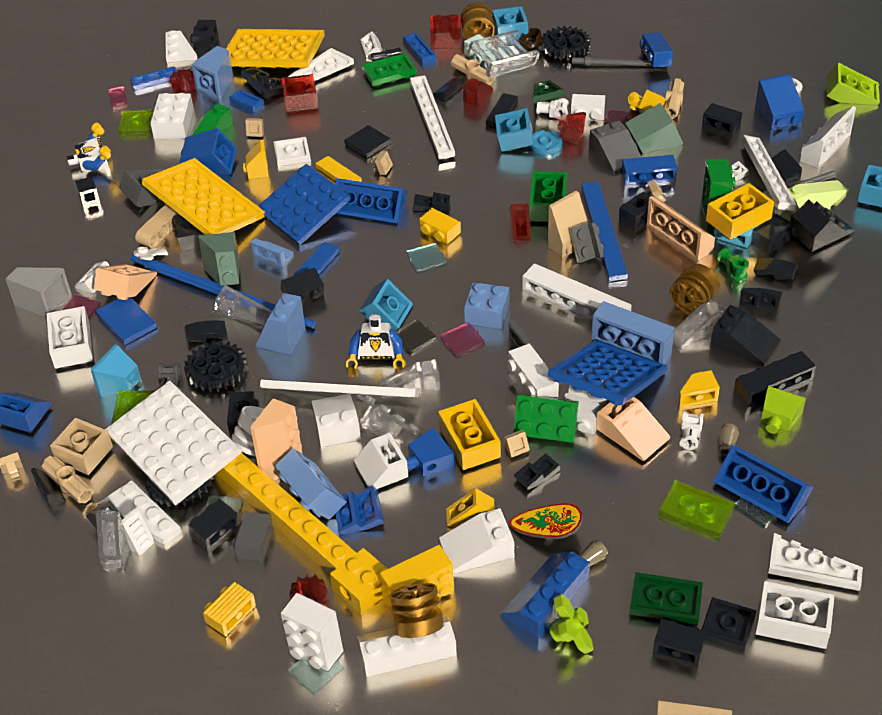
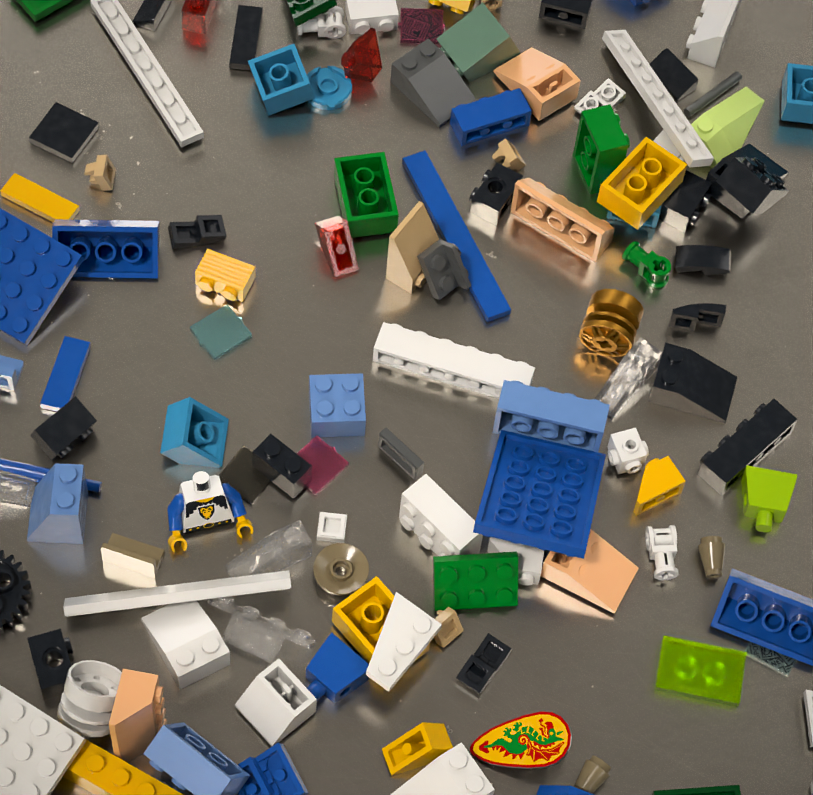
camera: 25 degrees left, 15 degrees up
none -> dark tan panel [101,533,165,578]
none -> black brick [252,434,312,499]
none -> dark tan dish [313,543,369,595]
none -> white tile [317,512,347,543]
none -> white wing [366,592,442,692]
none -> light nougat slope [493,47,581,121]
none -> white brick [607,428,649,474]

